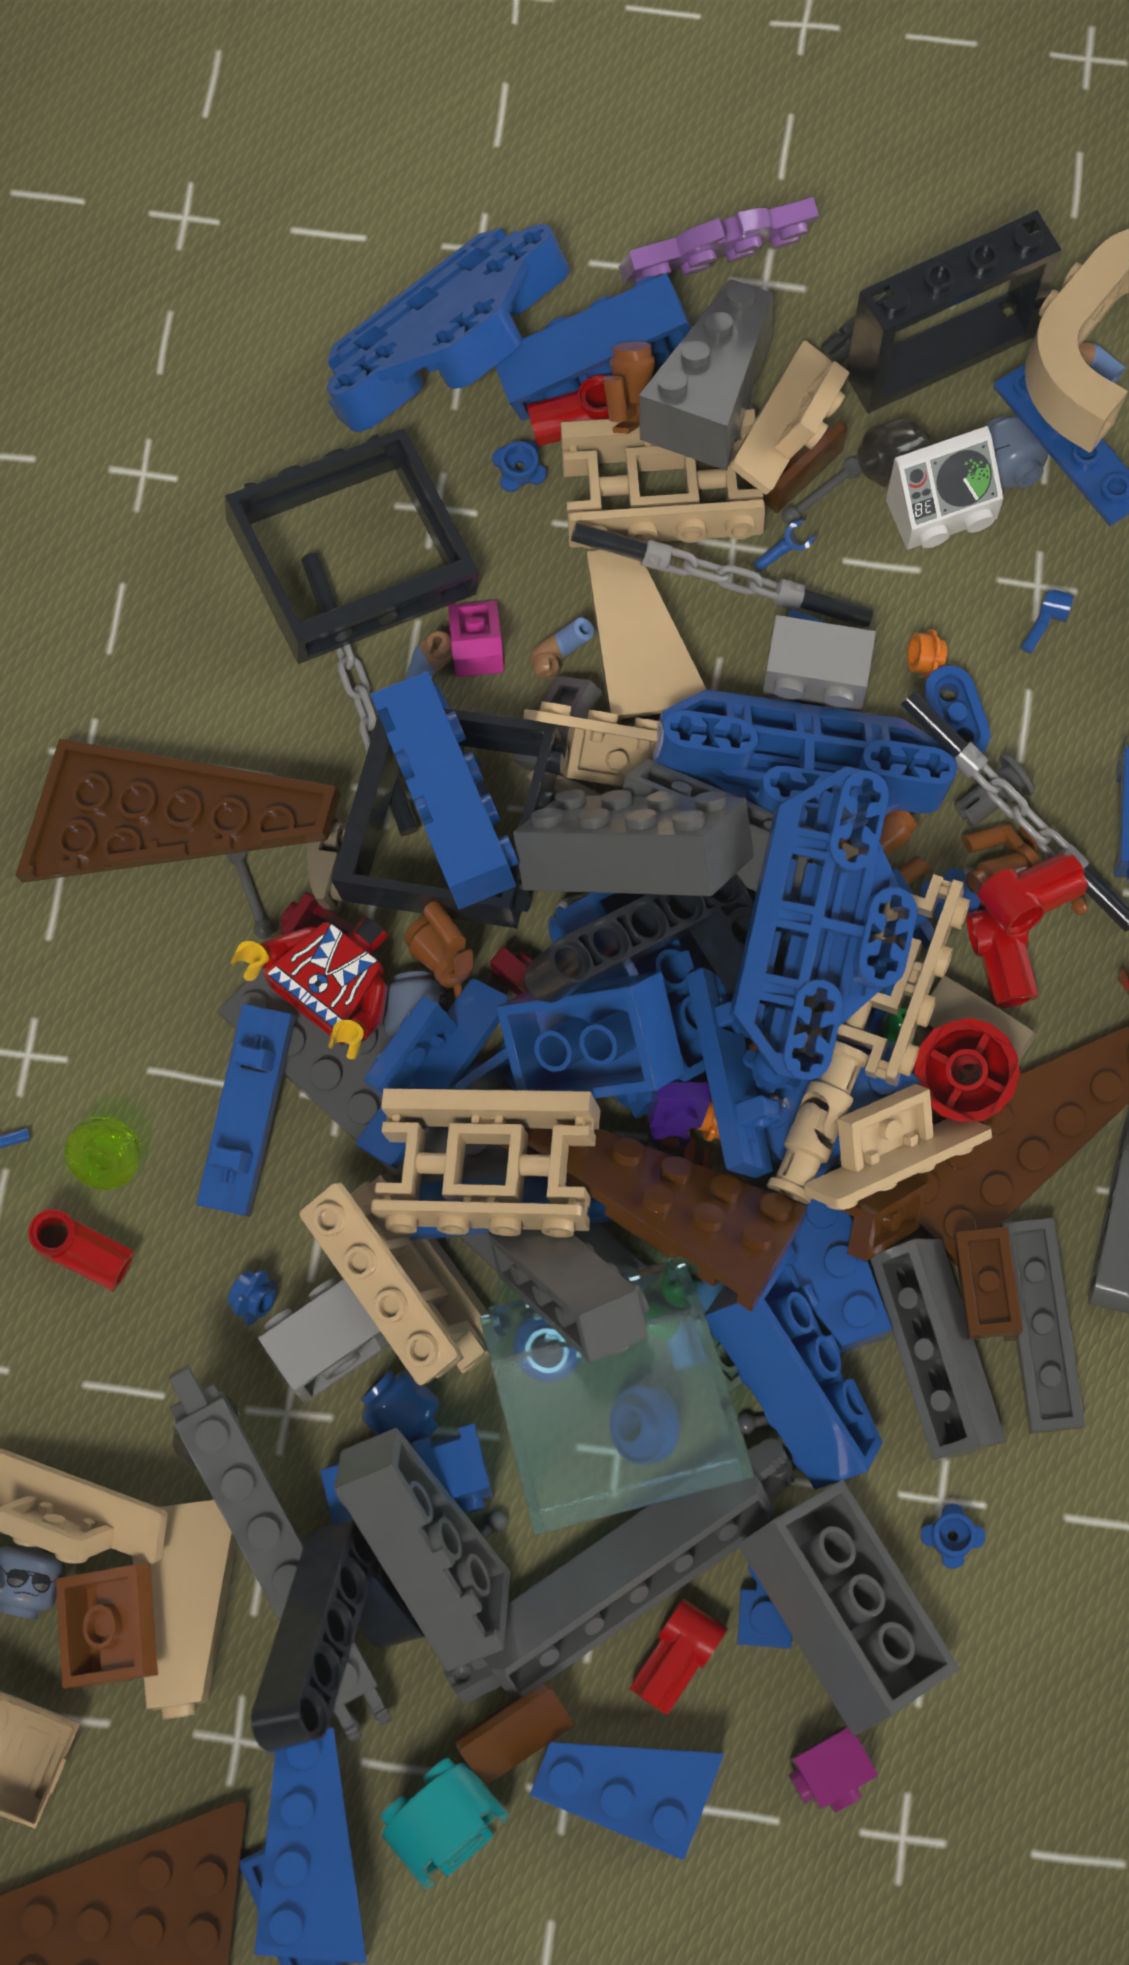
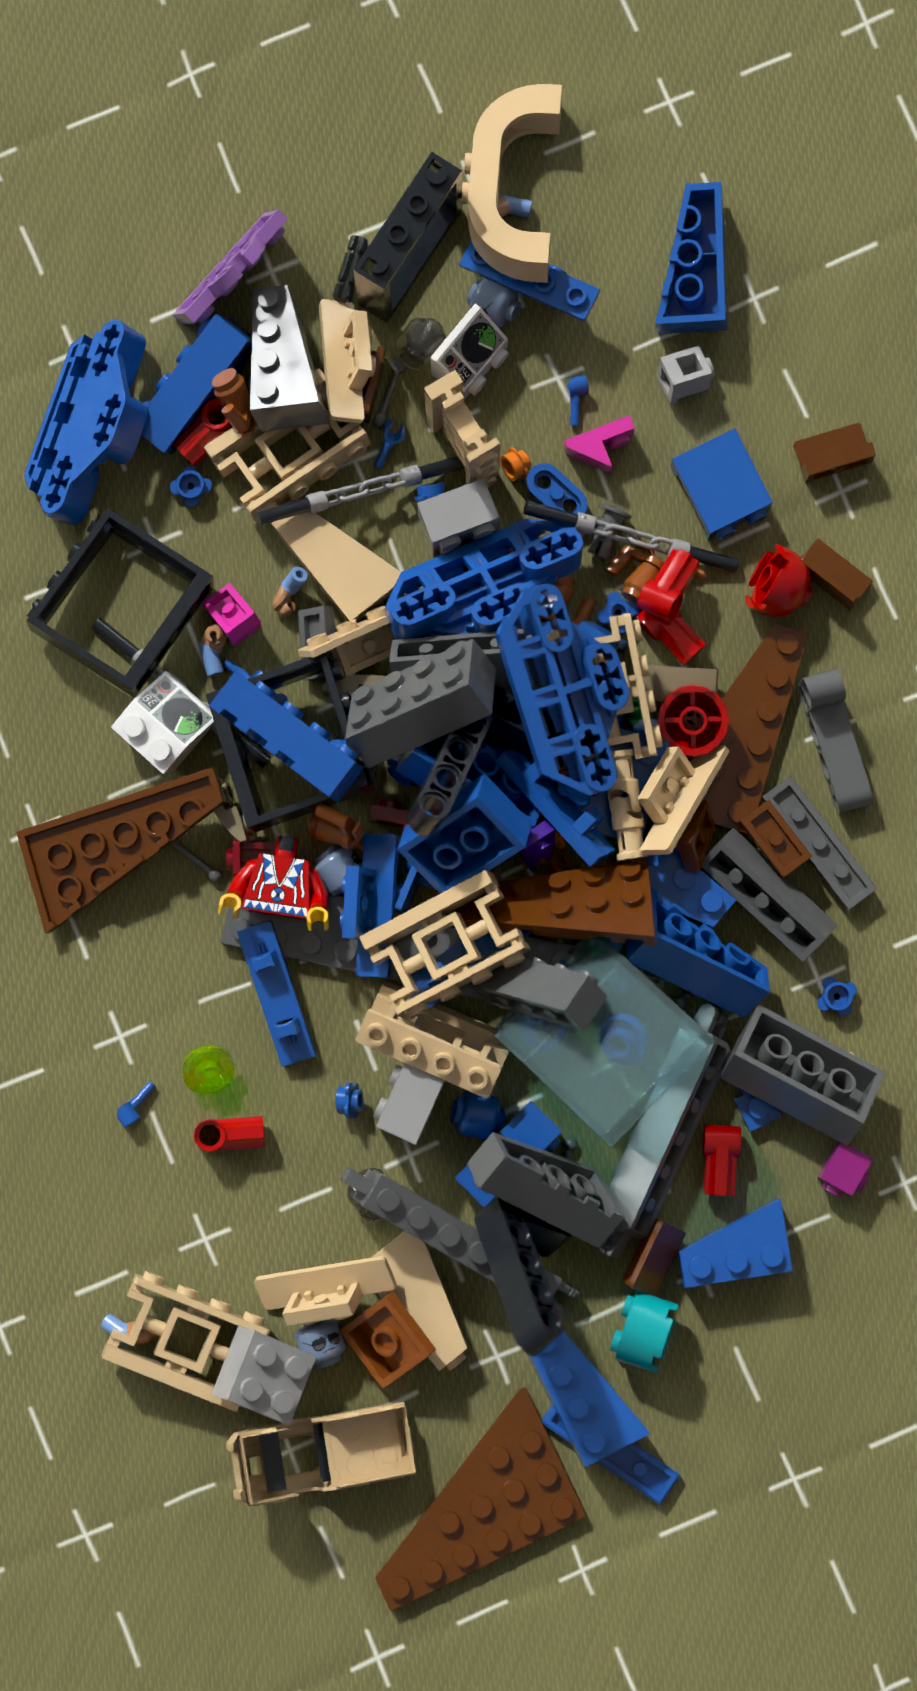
camera: 30 degrees left, 10 degrees up
none -> white slope [111,671,214,774]
none -> tan fence [424,370,501,488]
none -> dark pink slope [563,415,635,474]

